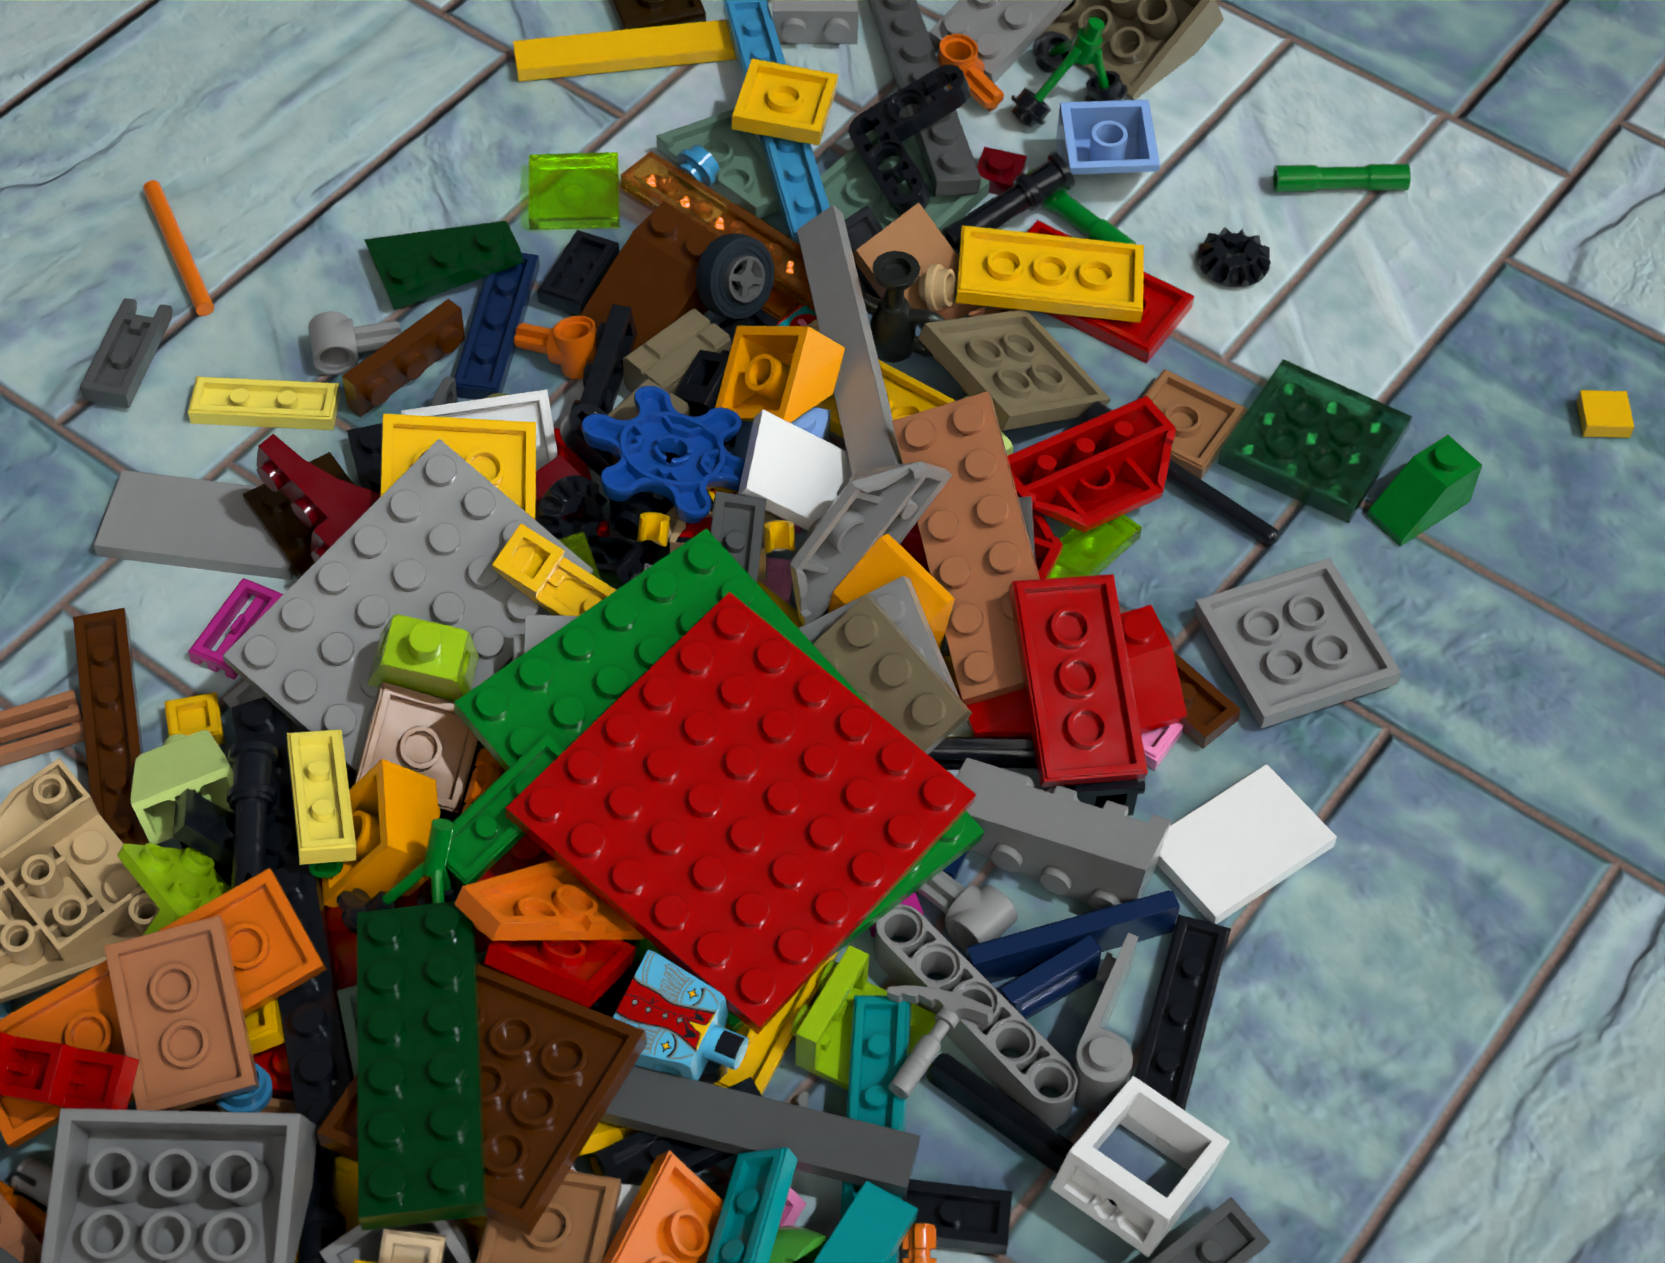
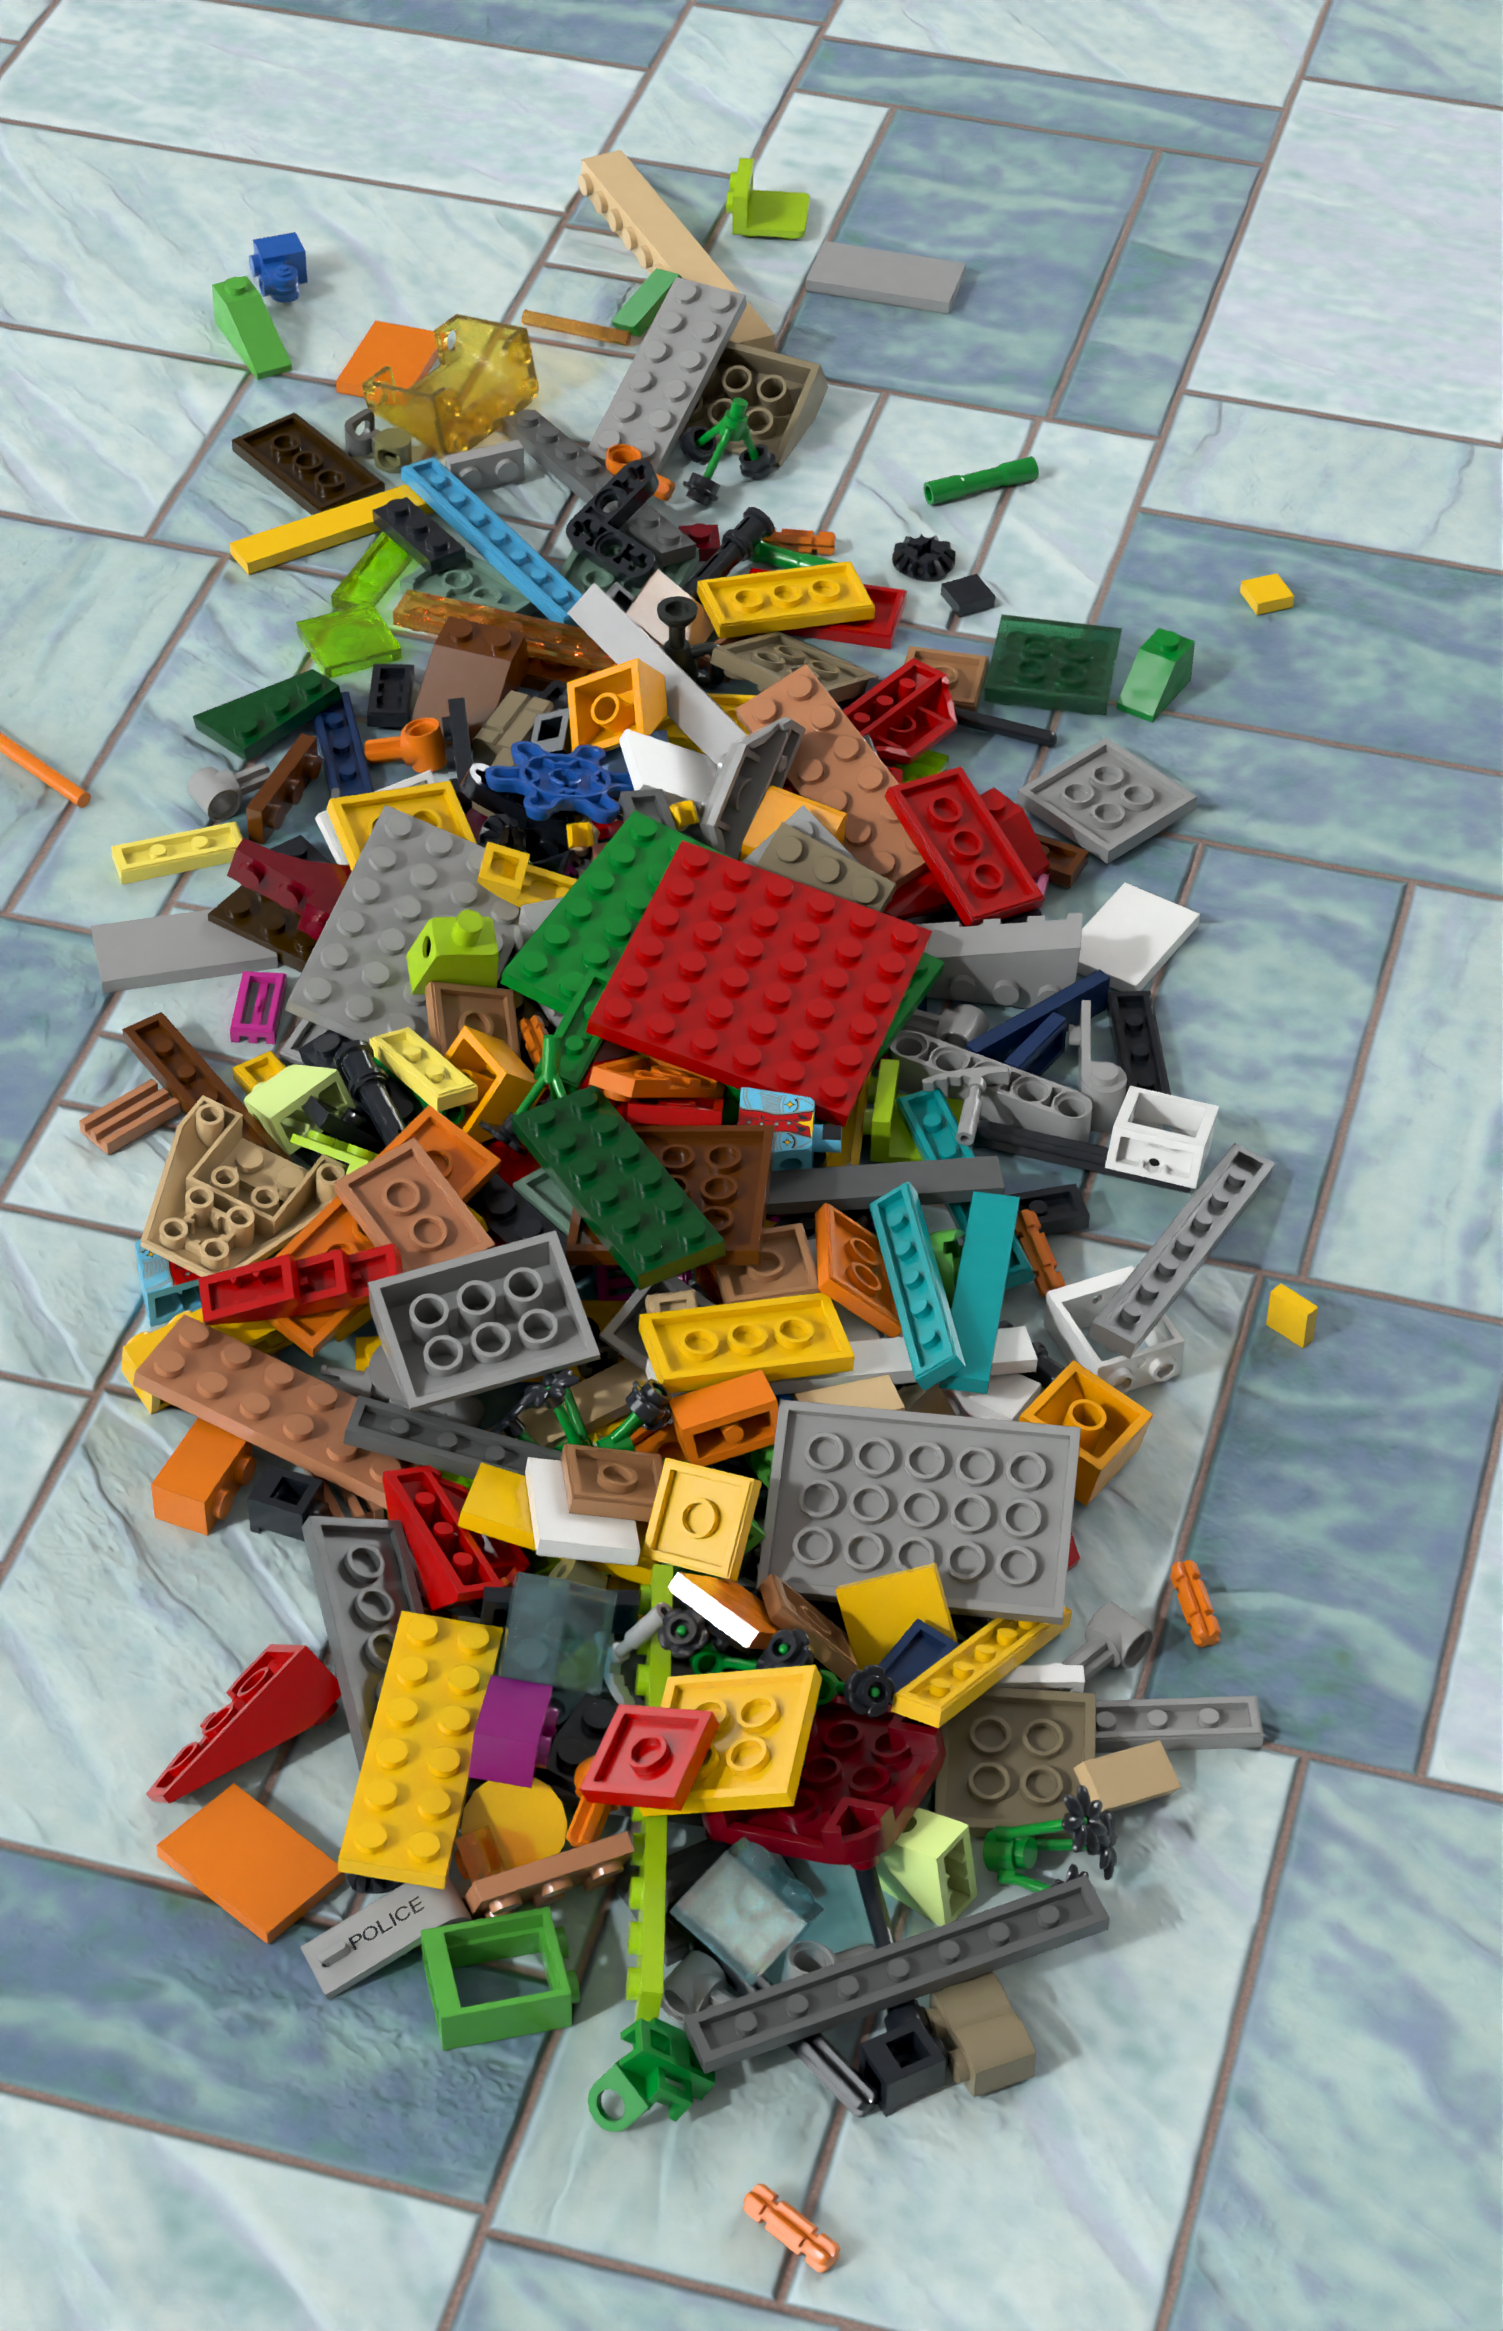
camera: 20 degrees left, 10 degrees down
dark grey hinge [80,298,173,408] -> none
dark azure plate [677,145,719,188] -> none
black wheel [696,233,774,319] -> none
yellow plate [731,58,838,145] -> none
tan plate [919,264,956,311] -> none
light blue slope [1056,99,1160,175] -> none
none -> clear neon green tile [331,531,413,616]
none -> black plate [372,497,466,575]
none -> orange axle [762,528,836,556]
none -> black tile [941,574,995,617]

